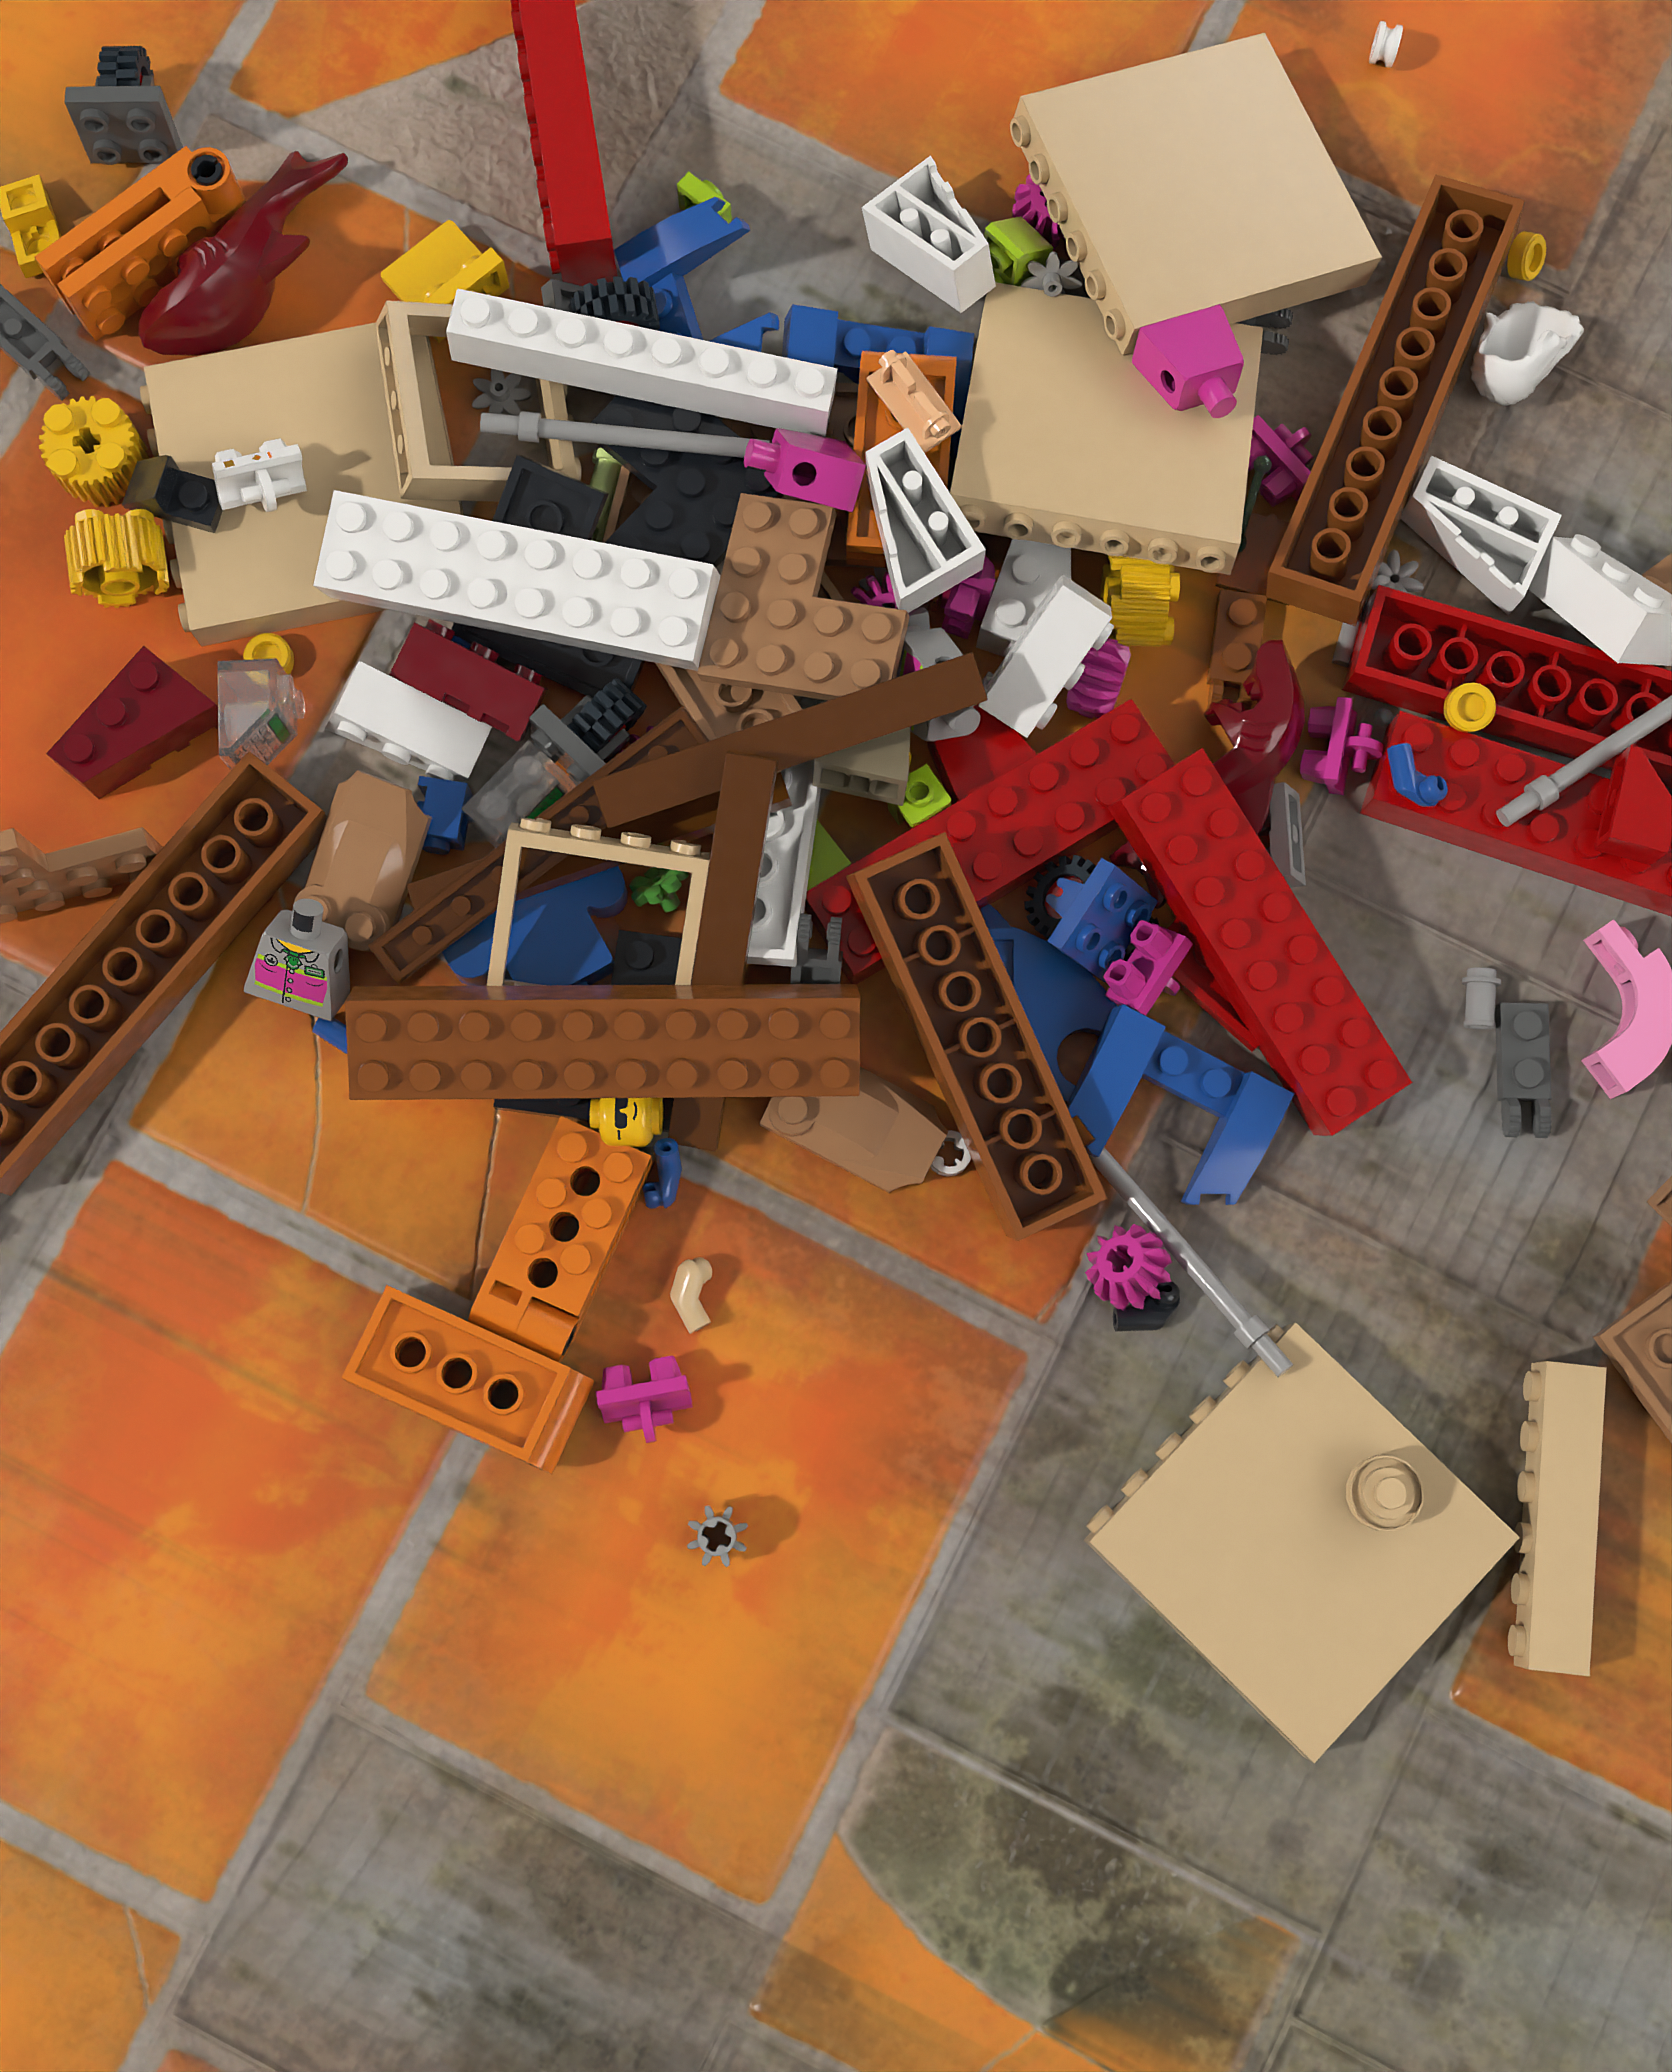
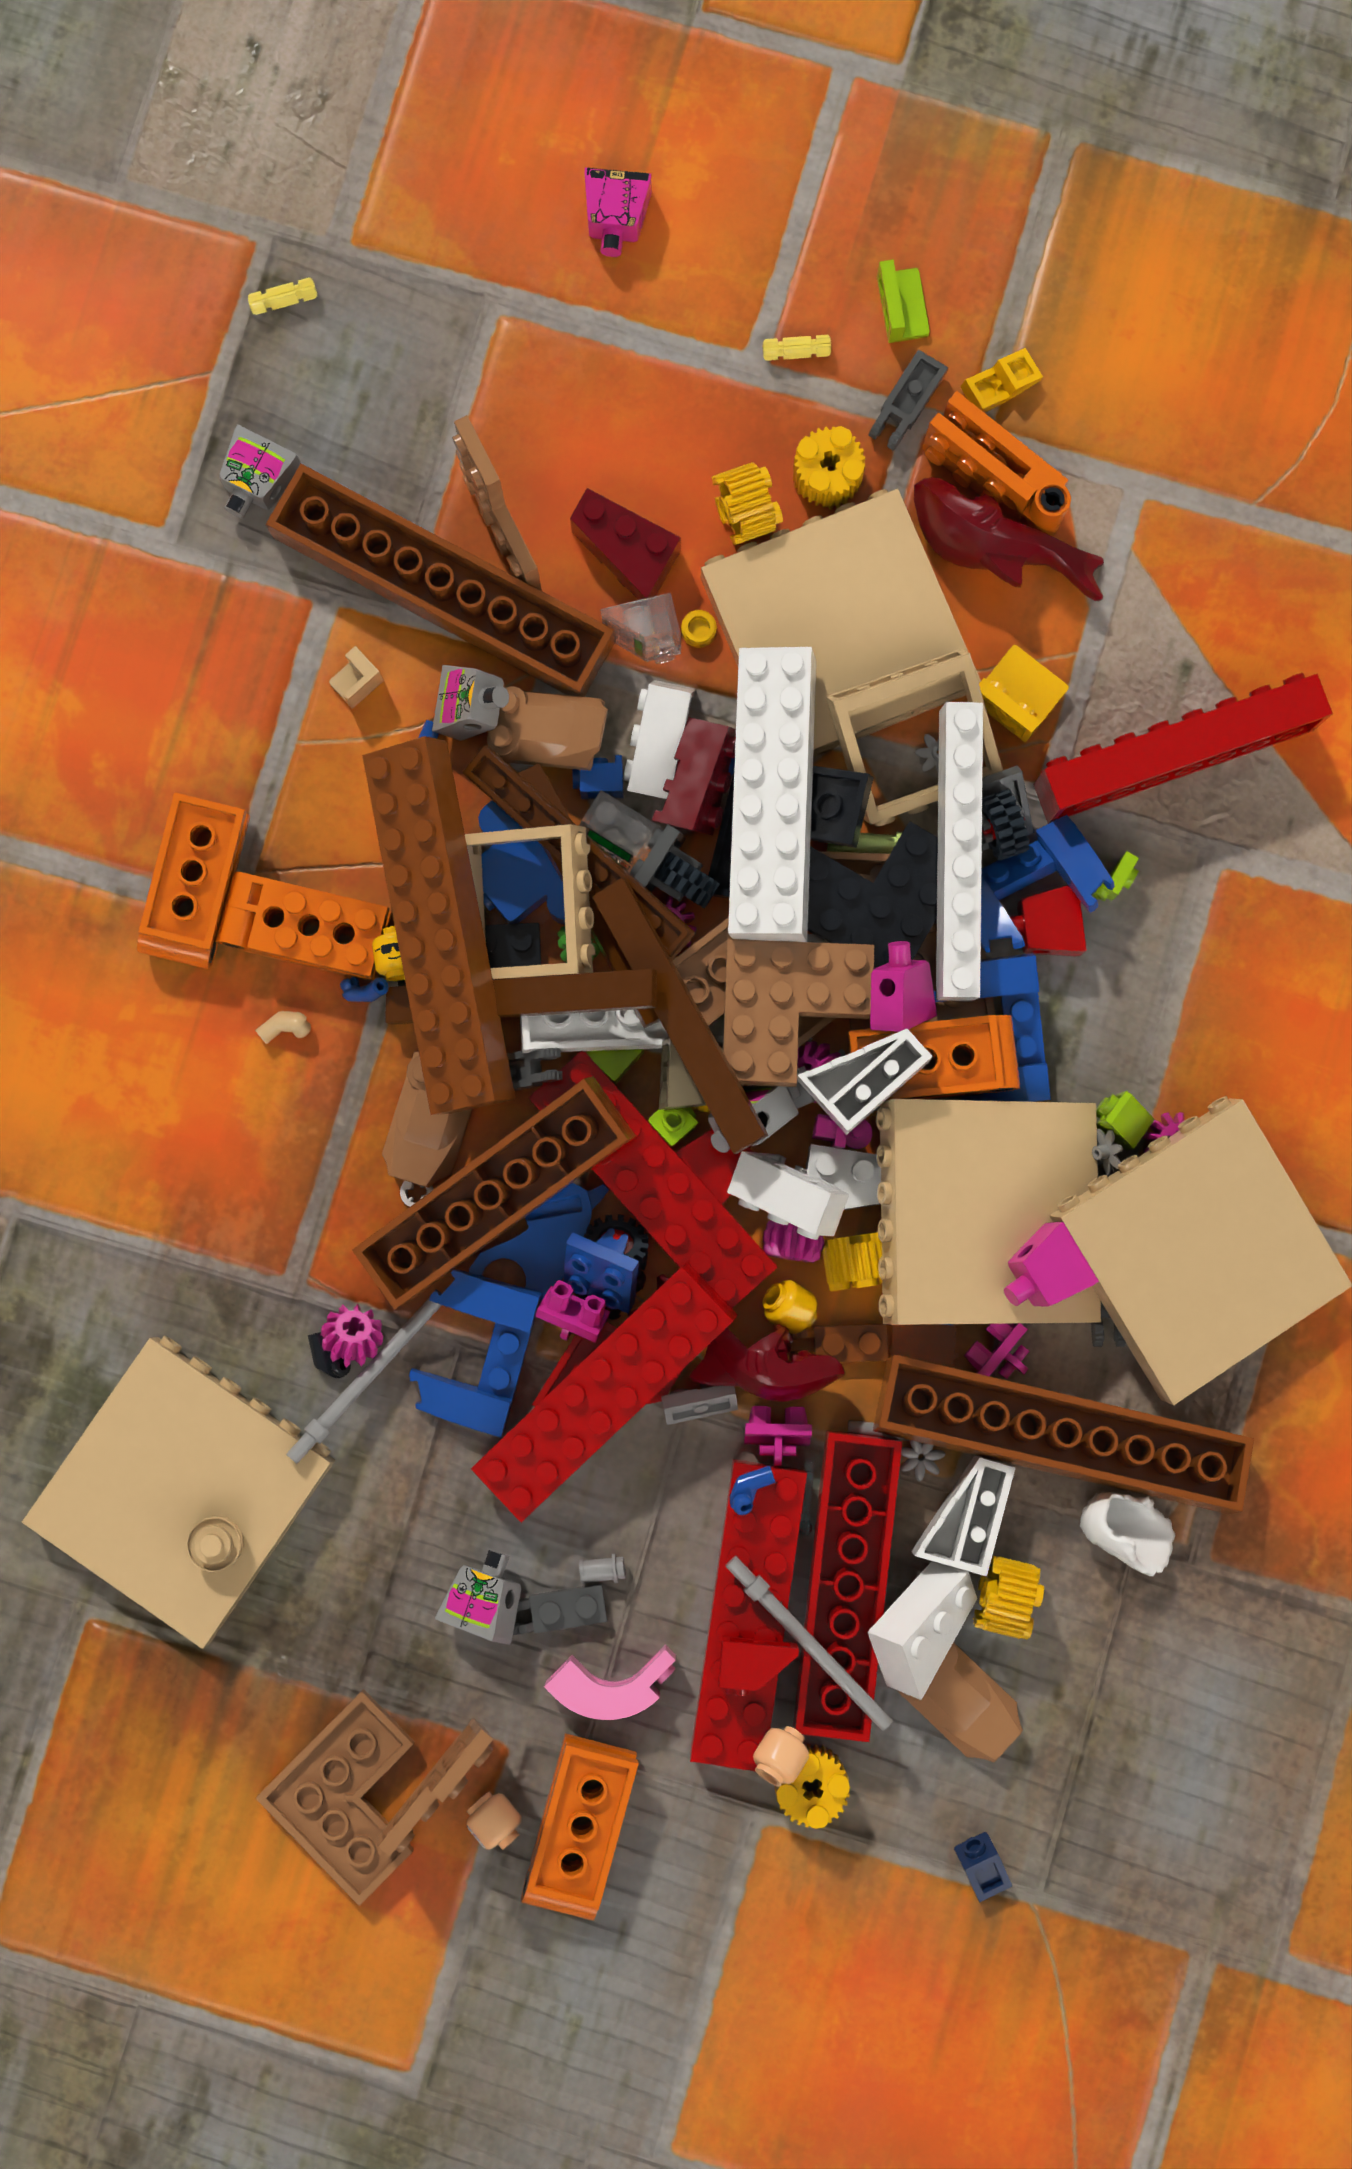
camera: 85 degrees right, 5 degrees up
dark grey plate [64,46,183,165] -> none
black slope [122,455,223,533] -> none
white hips [212,438,307,512] -> none
light grey bar [480,411,770,458] -> none
dark pink hips [596,1355,693,1443] -> none
light grey gear [687,1505,748,1567] -> none
white wedge [862,155,996,313] -> none
light nougat hinge [867,350,962,453] -> none
hinge [1238,455,1272,553] -> none
yellow tile [1444,683,1496,733] -> none
yellow tile [1507,231,1546,281] -> none
tan brick [1508,1361,1606,1676] -> none
none -> tan panel [329,646,384,709]
none -> torso [435,1550,521,1645]
none -> yellow head [763,1280,817,1334]
none -> yellow brick [973,1555,1044,1640]
none -> red torso [1002,885,1087,957]

